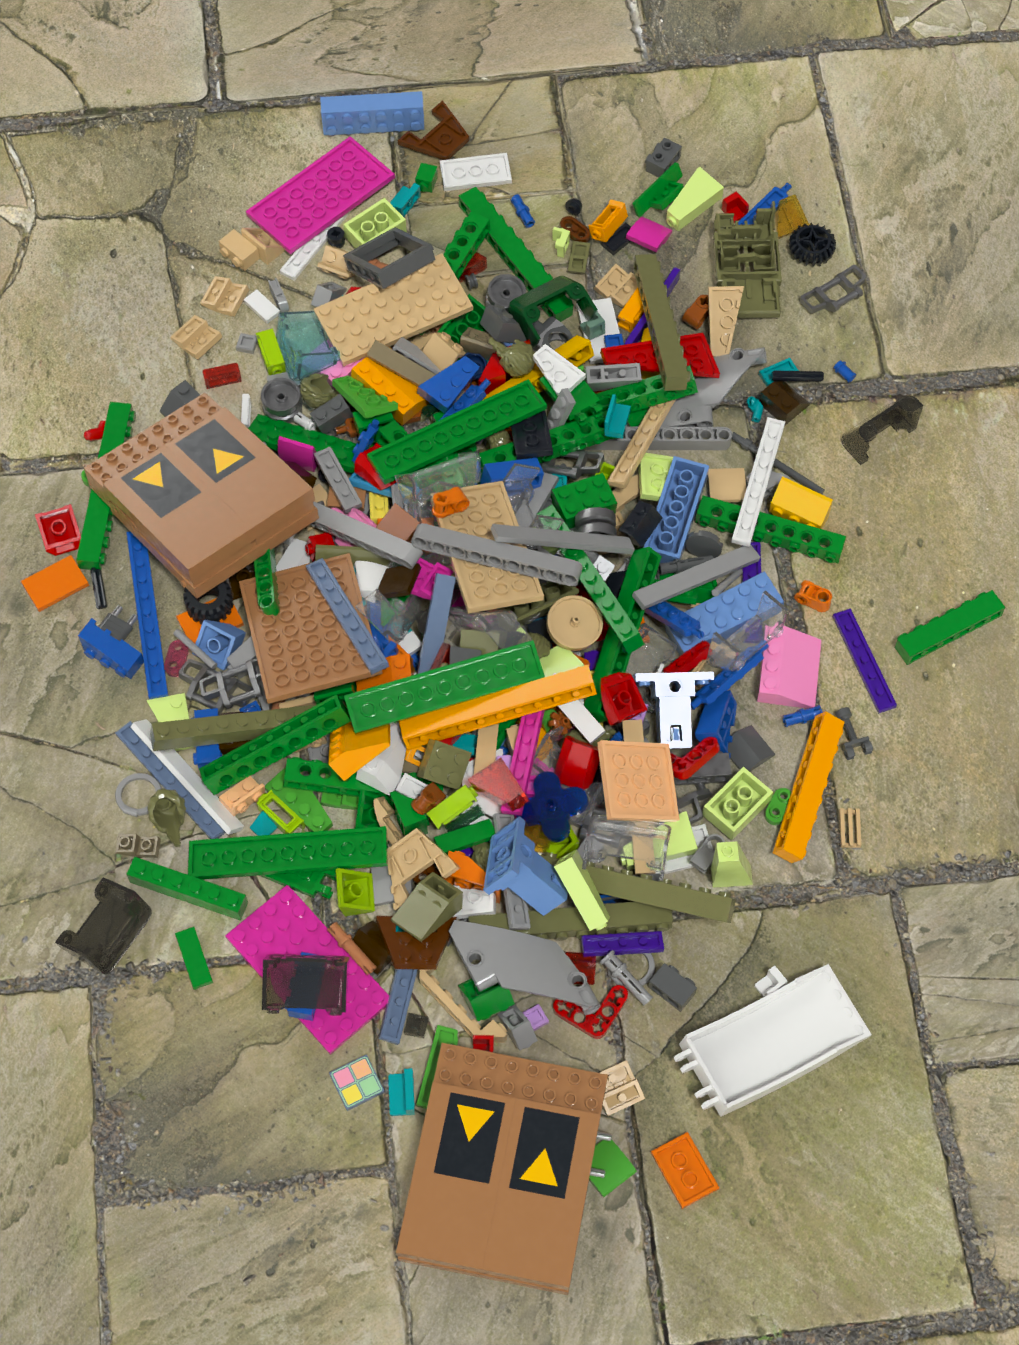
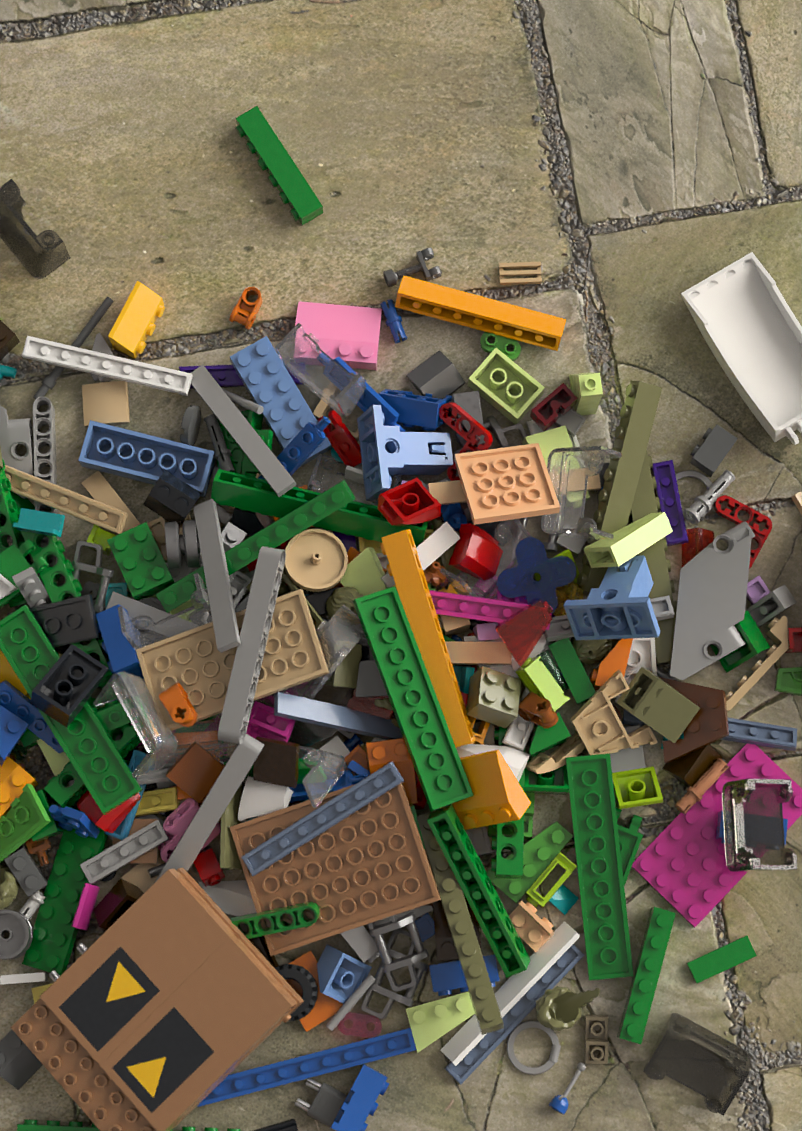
camera: 95 degrees left, 15 degrees up
clear smoke tile [404,1013,429,1039] -> none
yellowish green wing [638,453,673,501] -> none
green brick [695,495,846,564] -> none
white panel [755,966,788,997] -> none
dark purple tile [832,608,897,714] -> none
none -> black slope [30,644,109,728]
none -> dark red brick [530,383,578,432]
none -> hinge [549,1062,586,1115]

